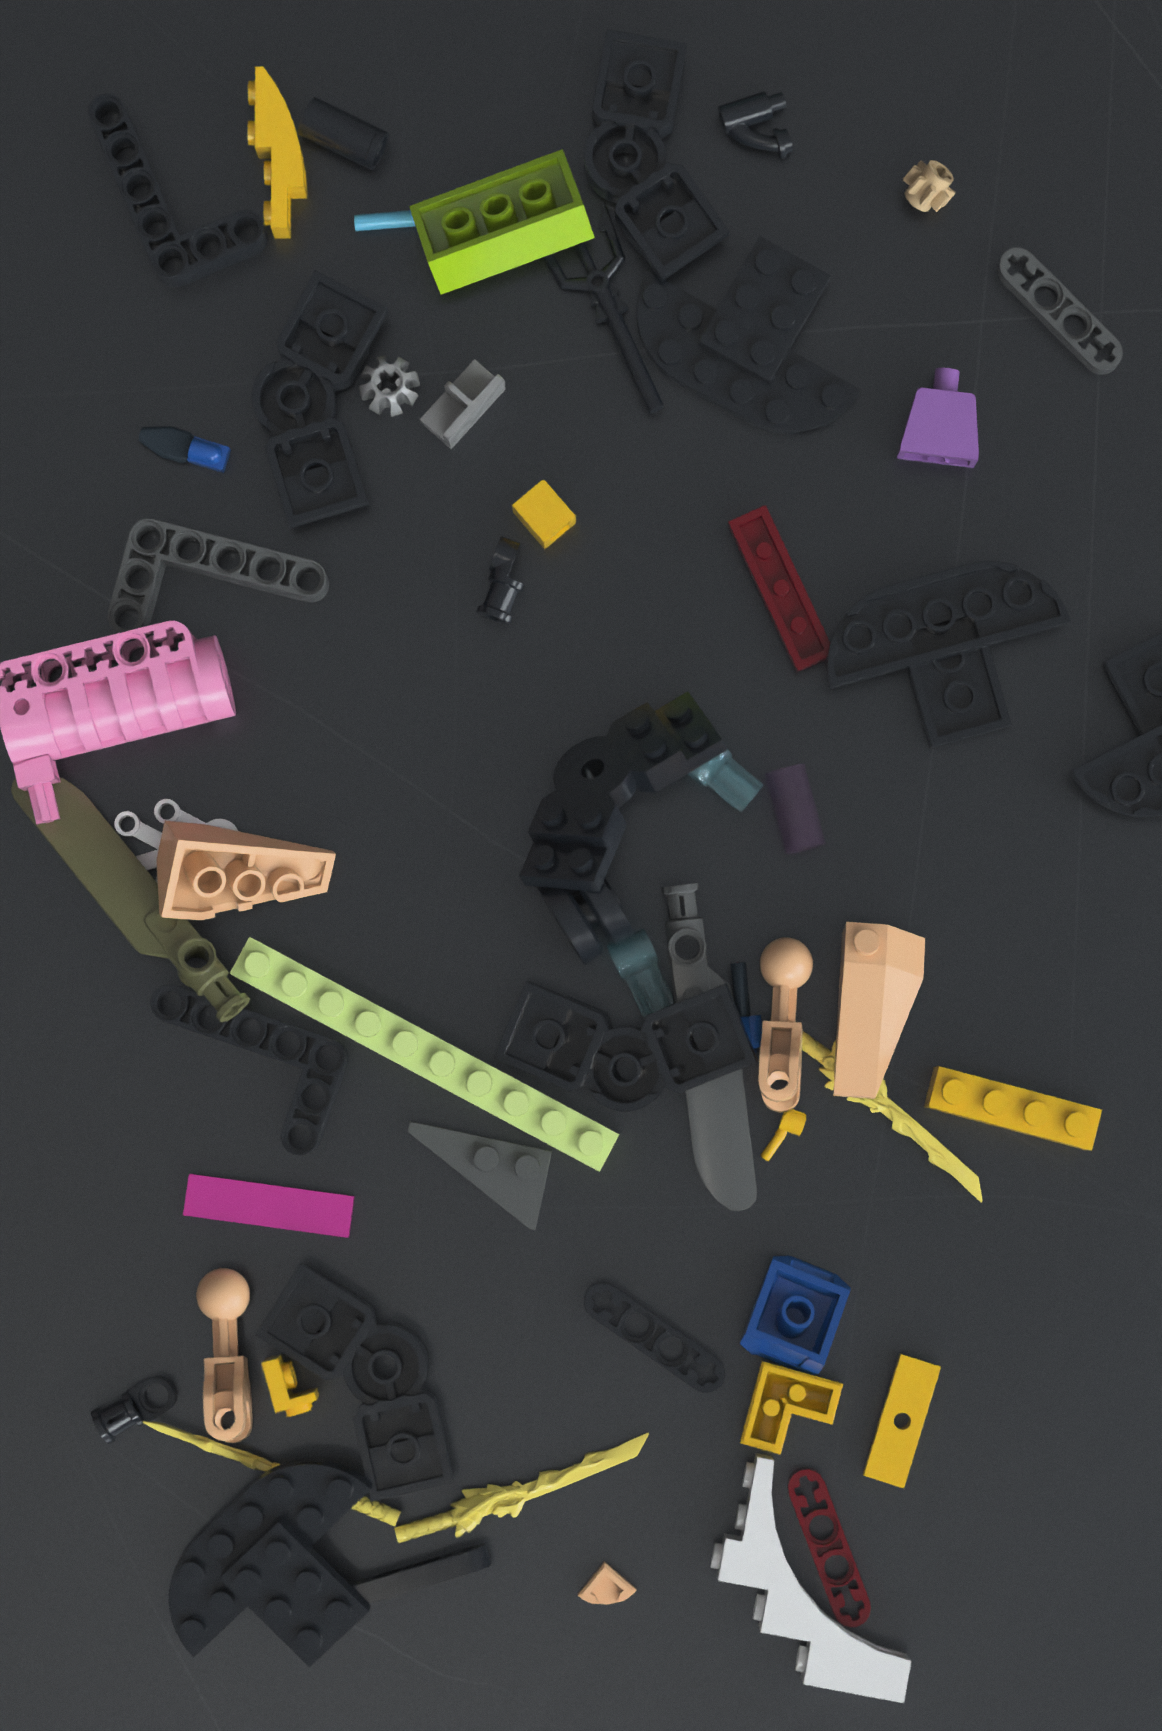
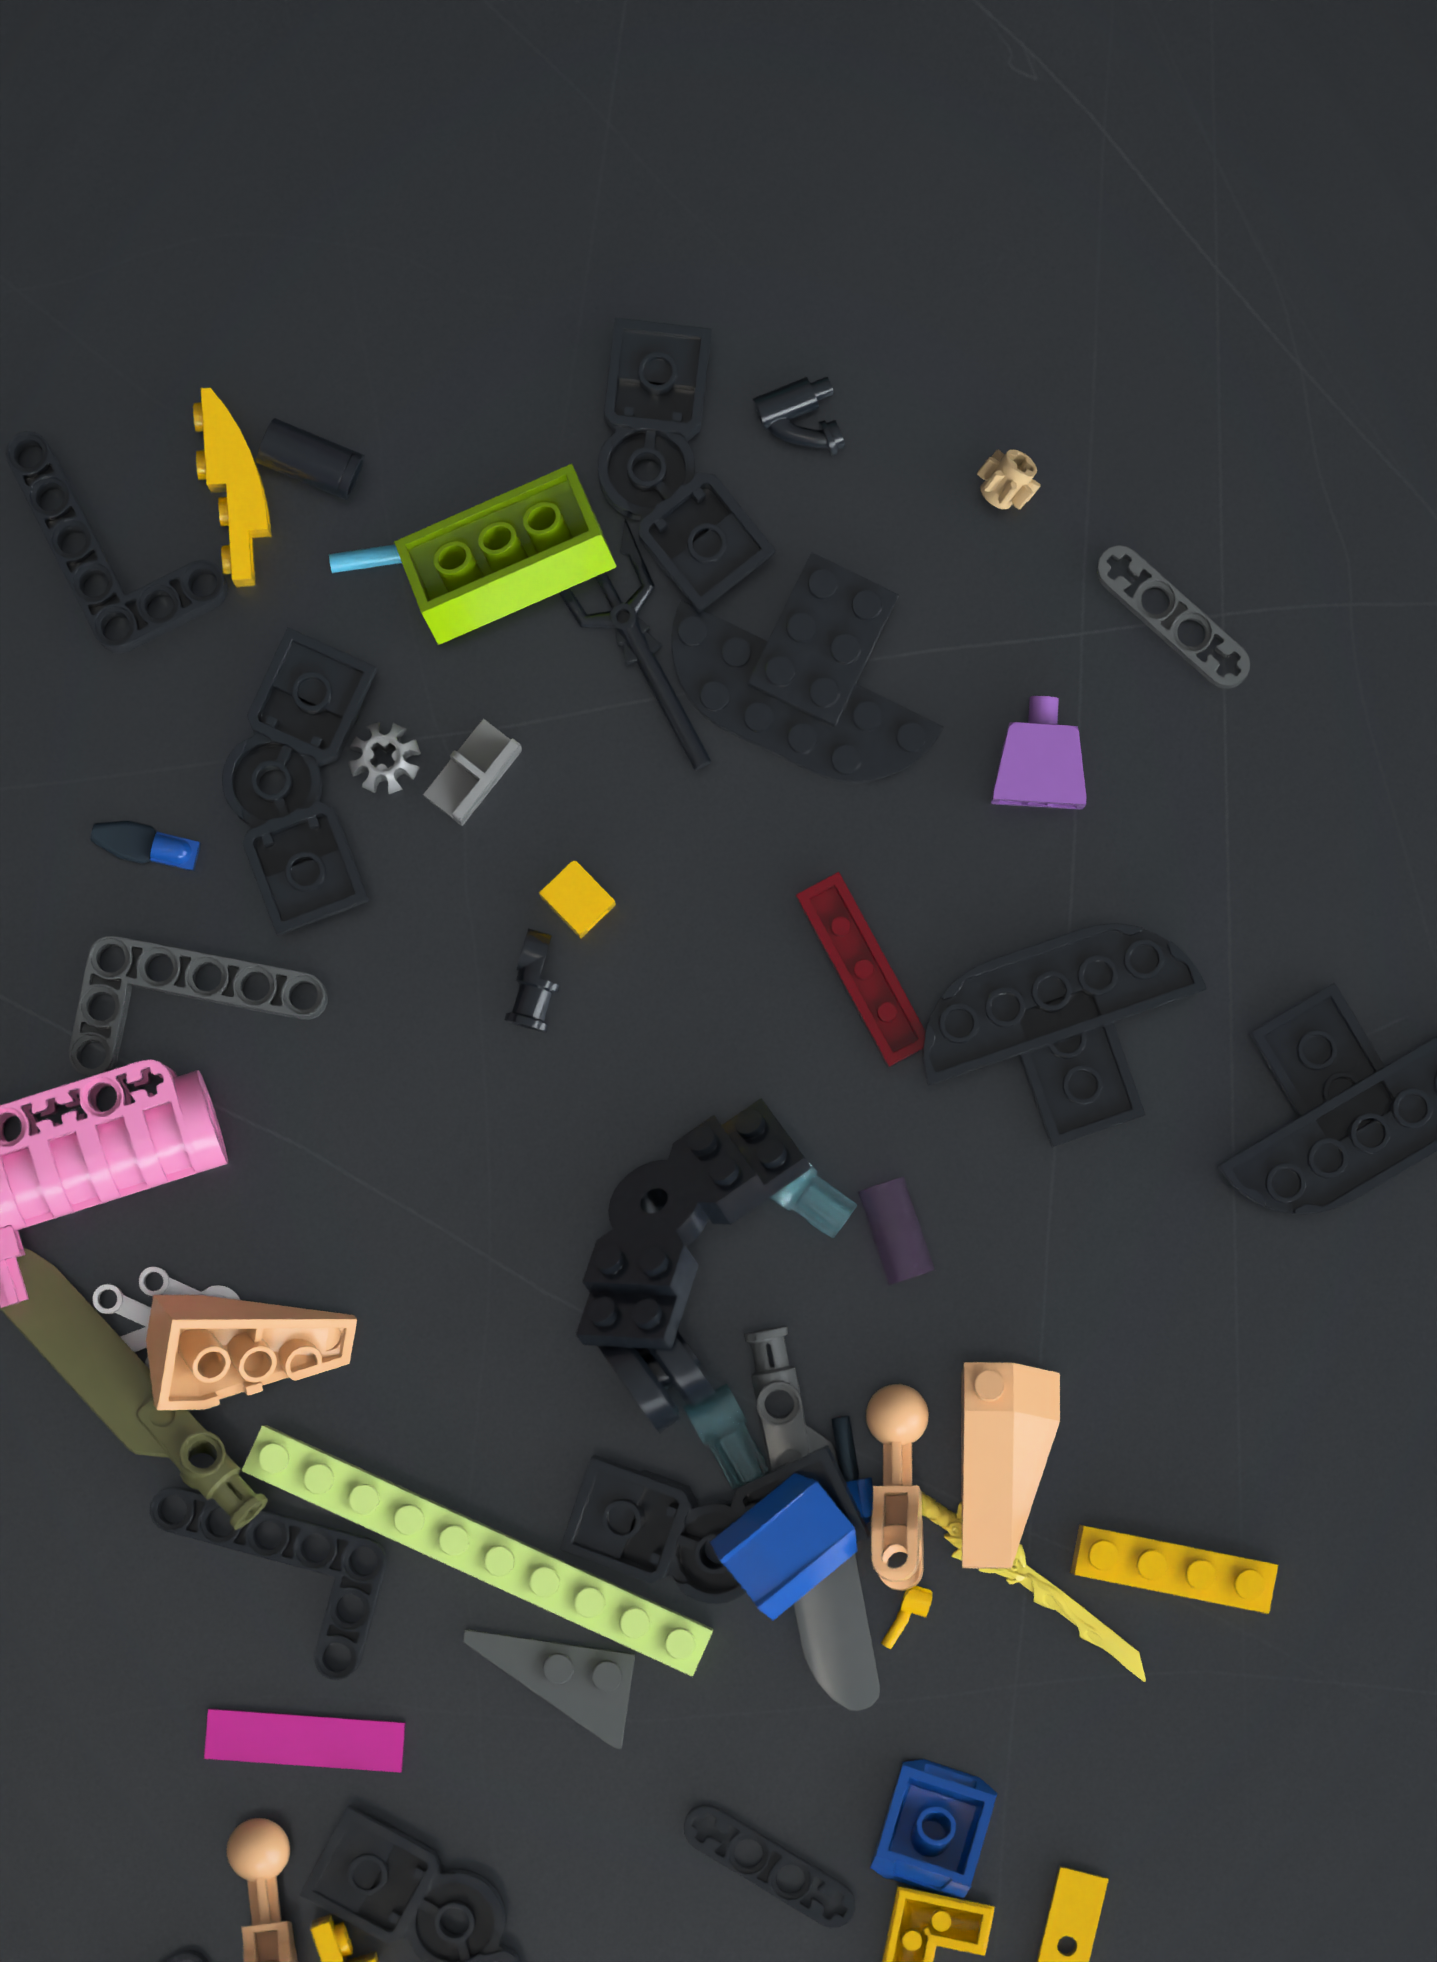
camera: 10 degrees left, 0 degrees up
none -> blue slope [710,1473,858,1620]

